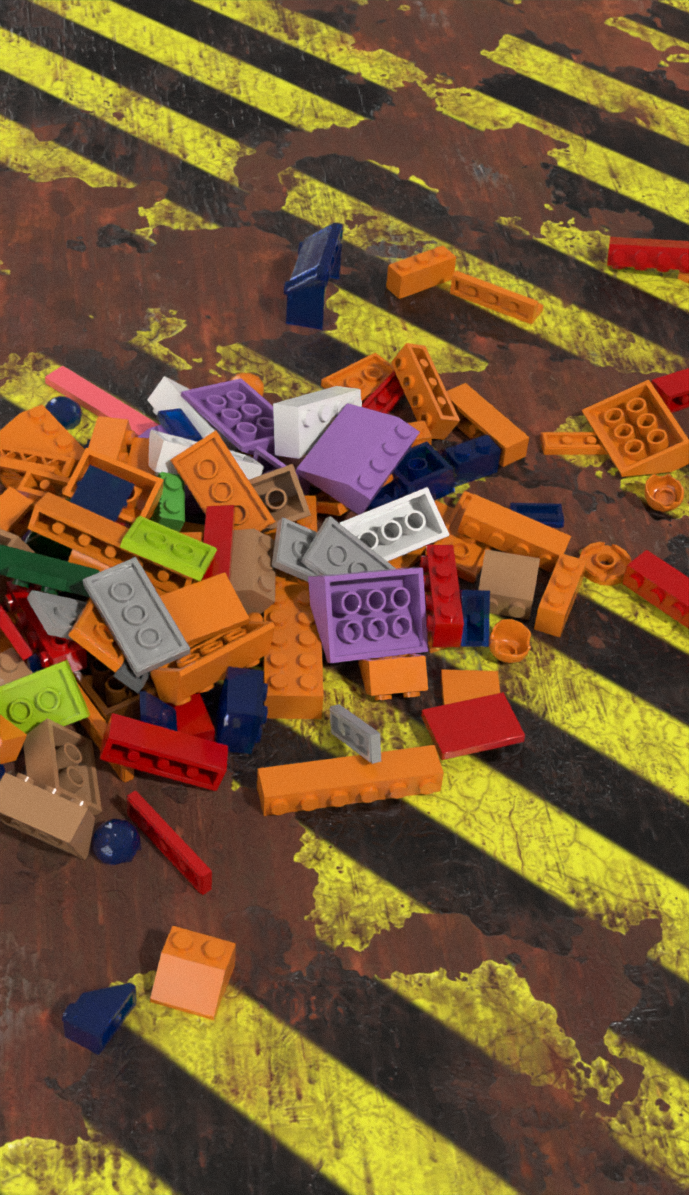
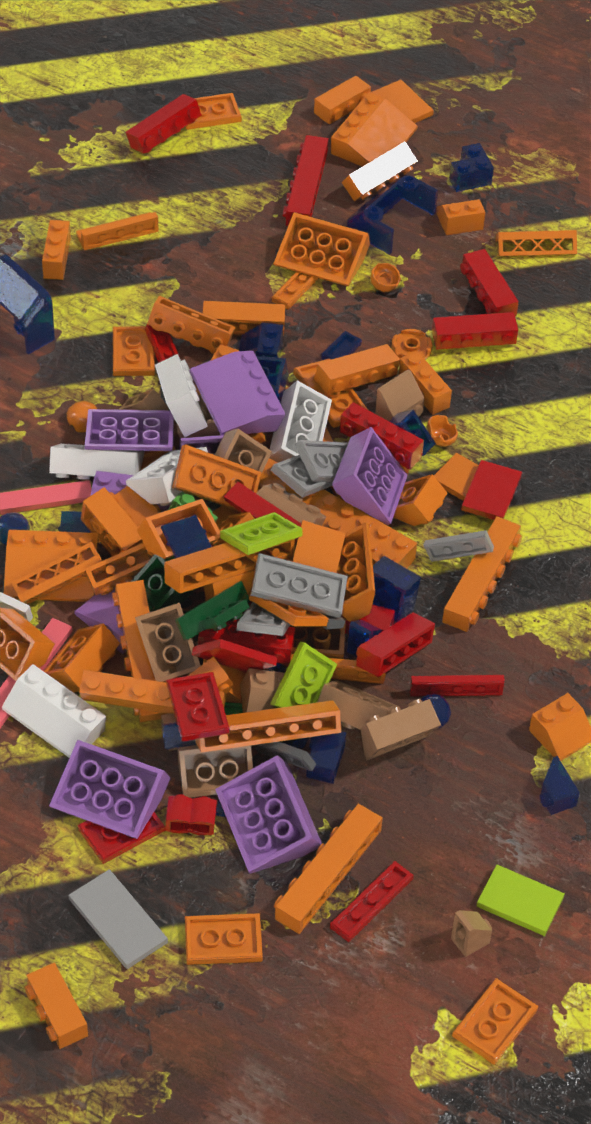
camera: 50 degrees left, 5 degrees up
clear blue tile [157,408,203,442] -> none

